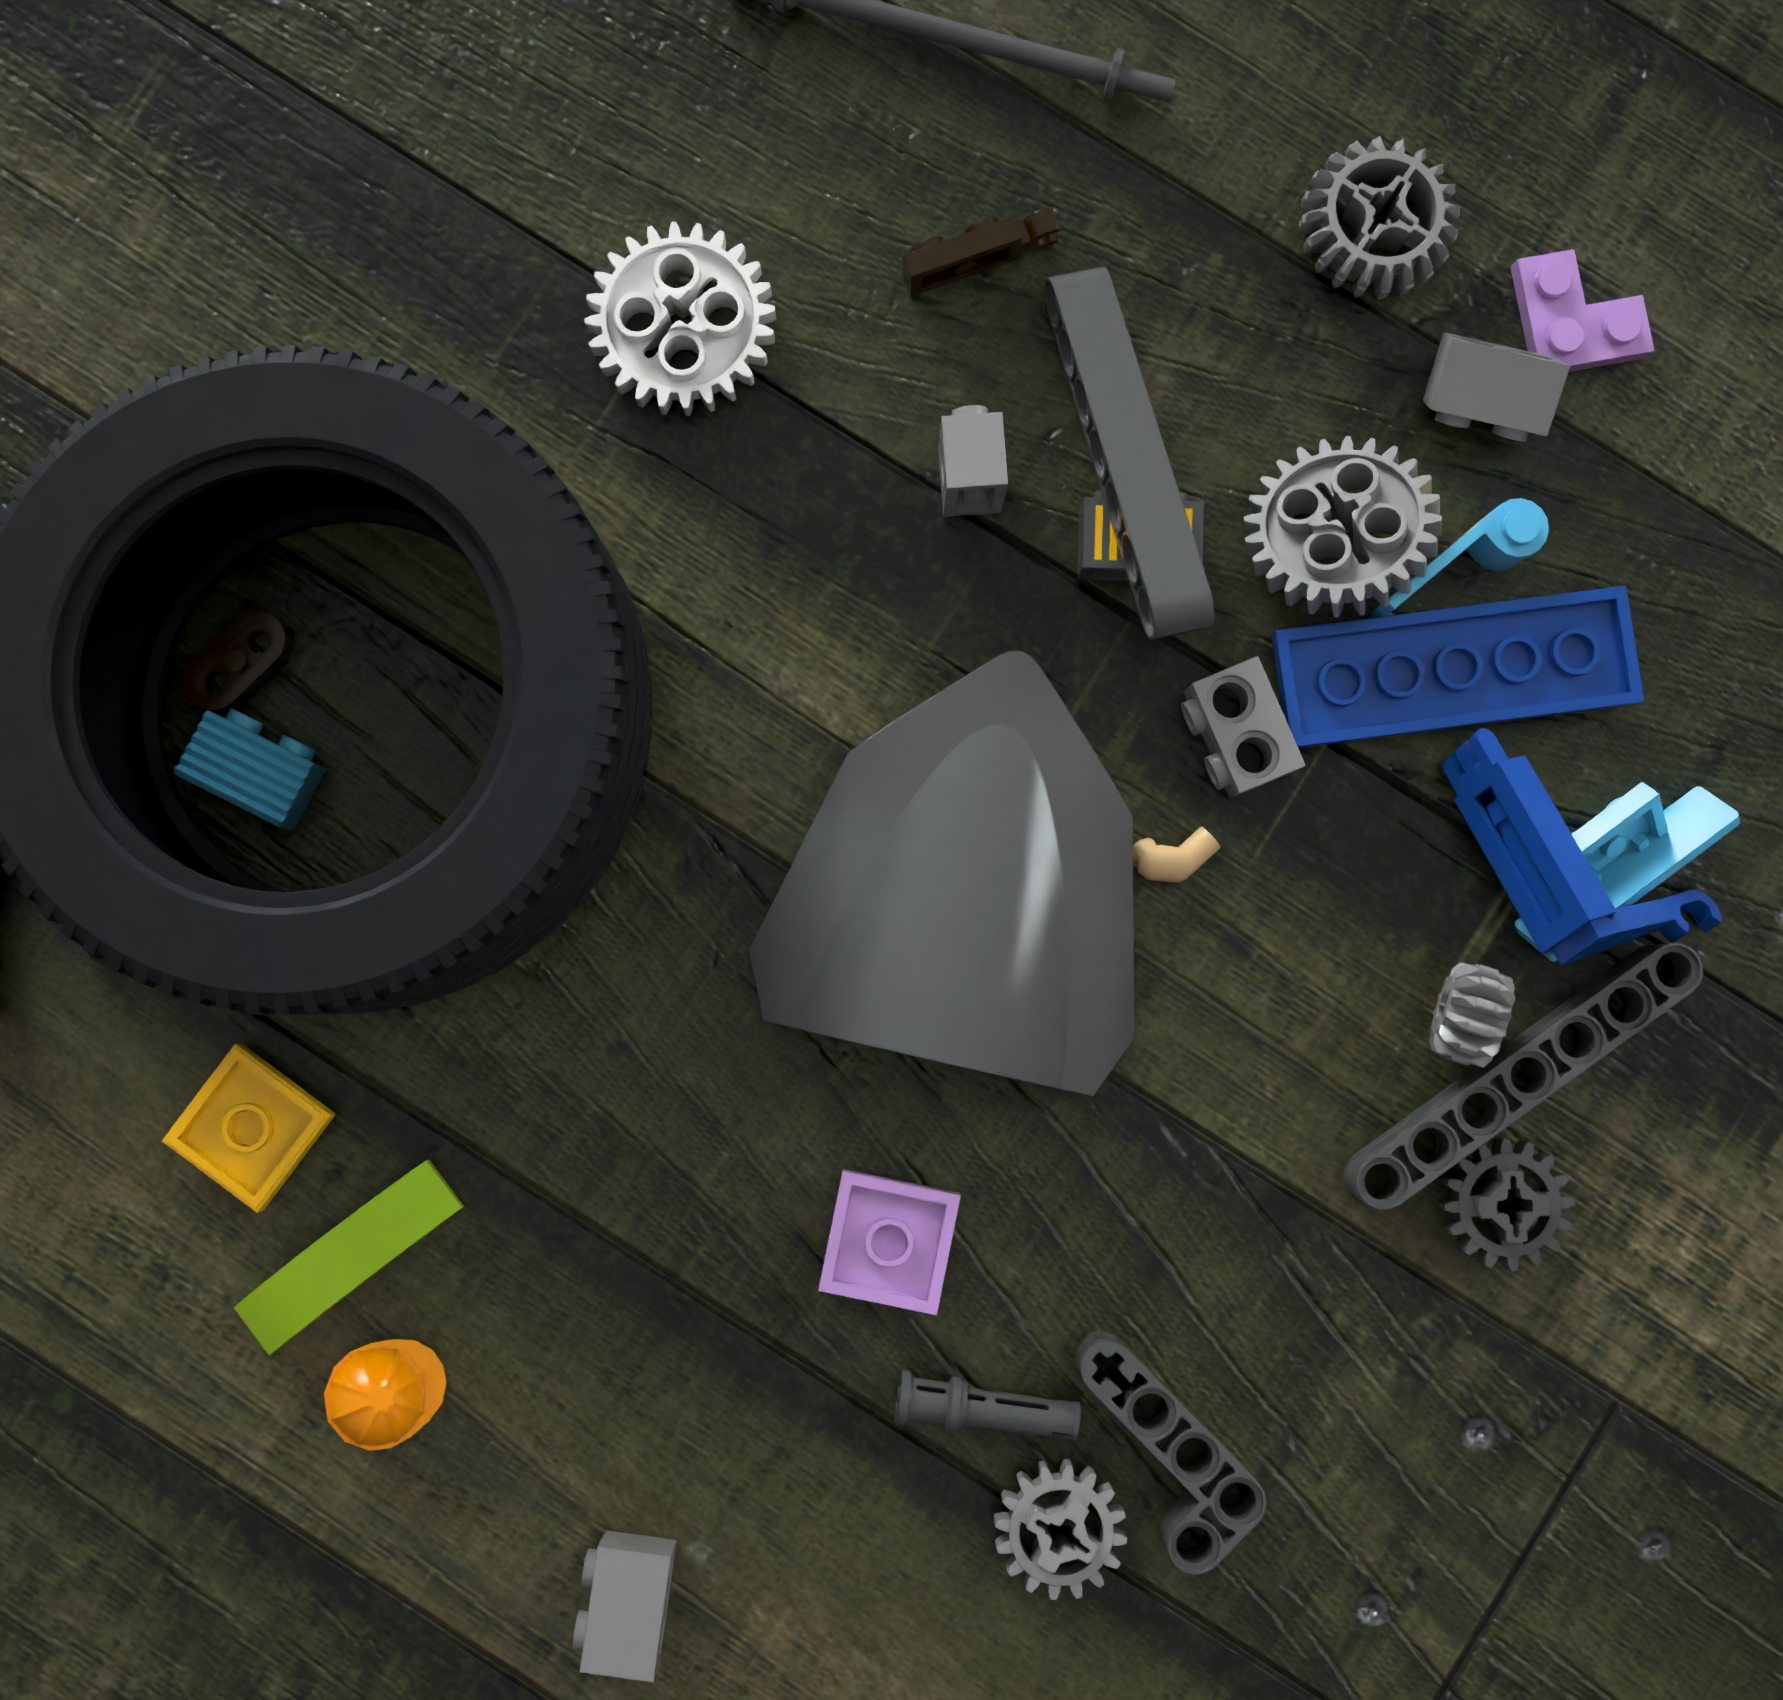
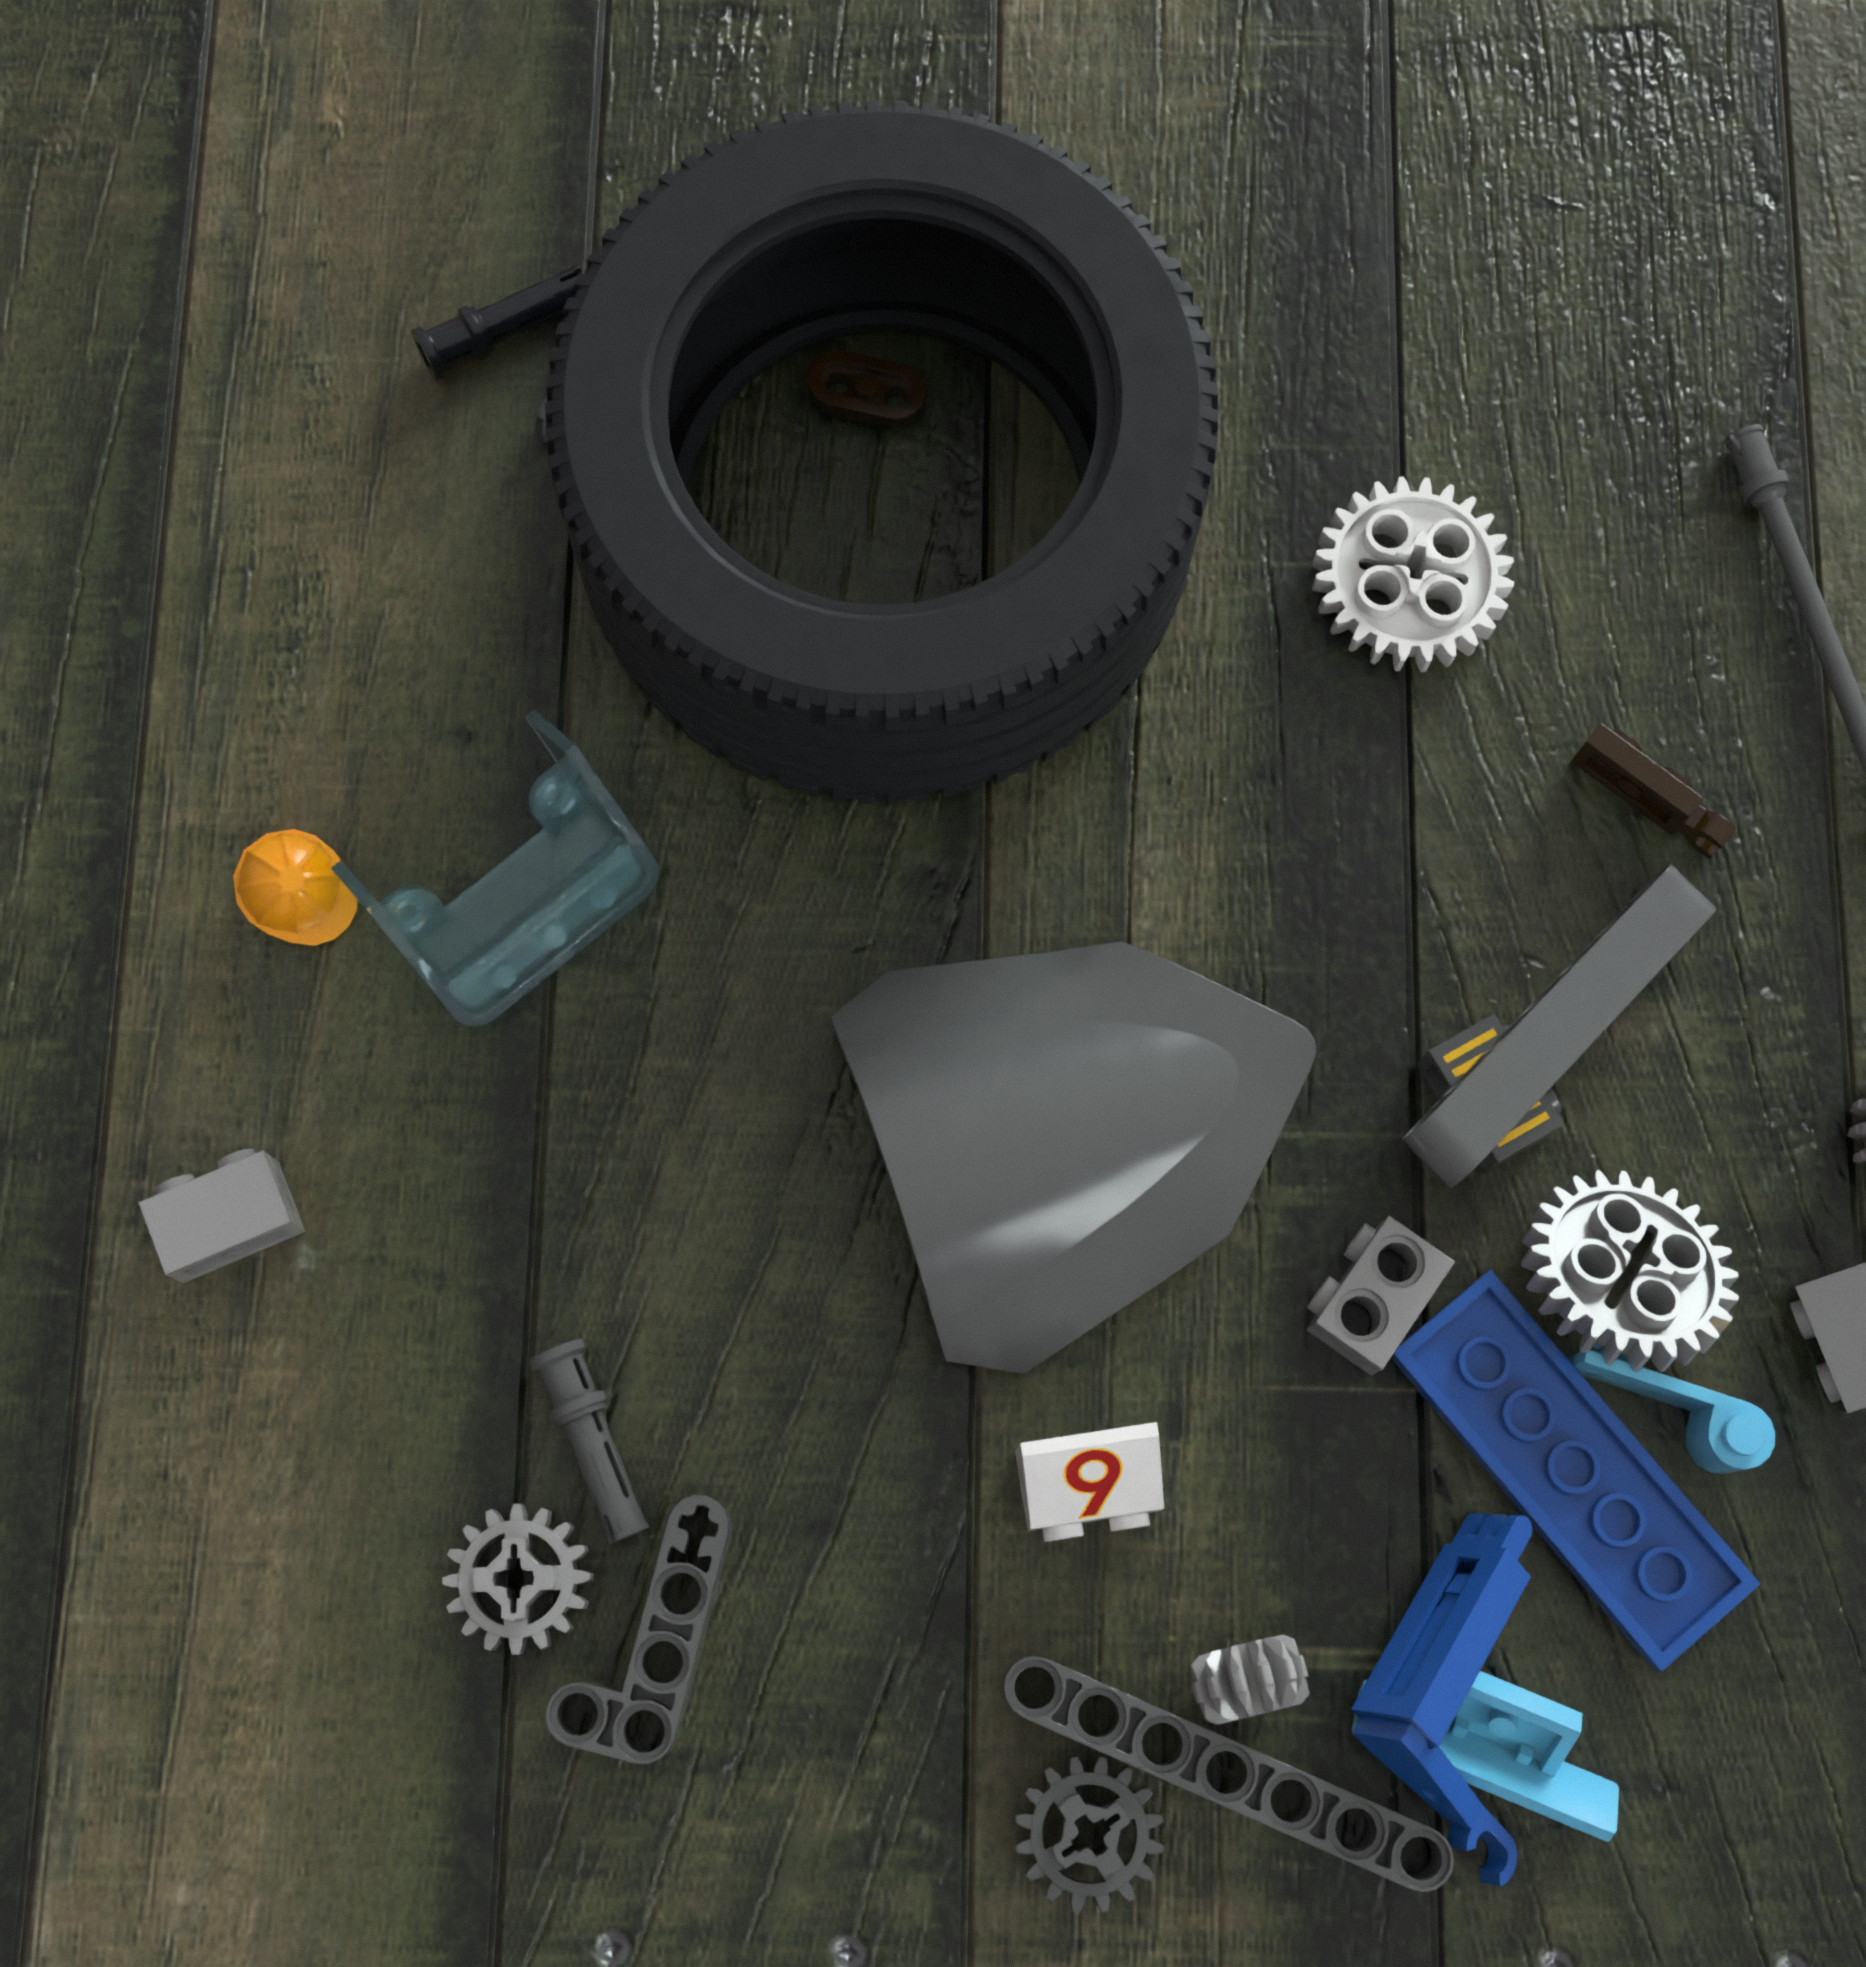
camera: 60 degrees right, 10 degrees down
yellow plate [162,1043,336,1213] -> none
medium azure brick [174,708,327,832] -> none
lime slope [234,1159,464,1356] -> none
lavender plate [818,1169,961,1315] -> none
light grey brick [938,405,1008,517] -> none
tan arm [1133,827,1221,883] -> none
none -> clear light blue windscreen [331,709,659,1026]
none -> white slope [1015,1422,1164,1542]

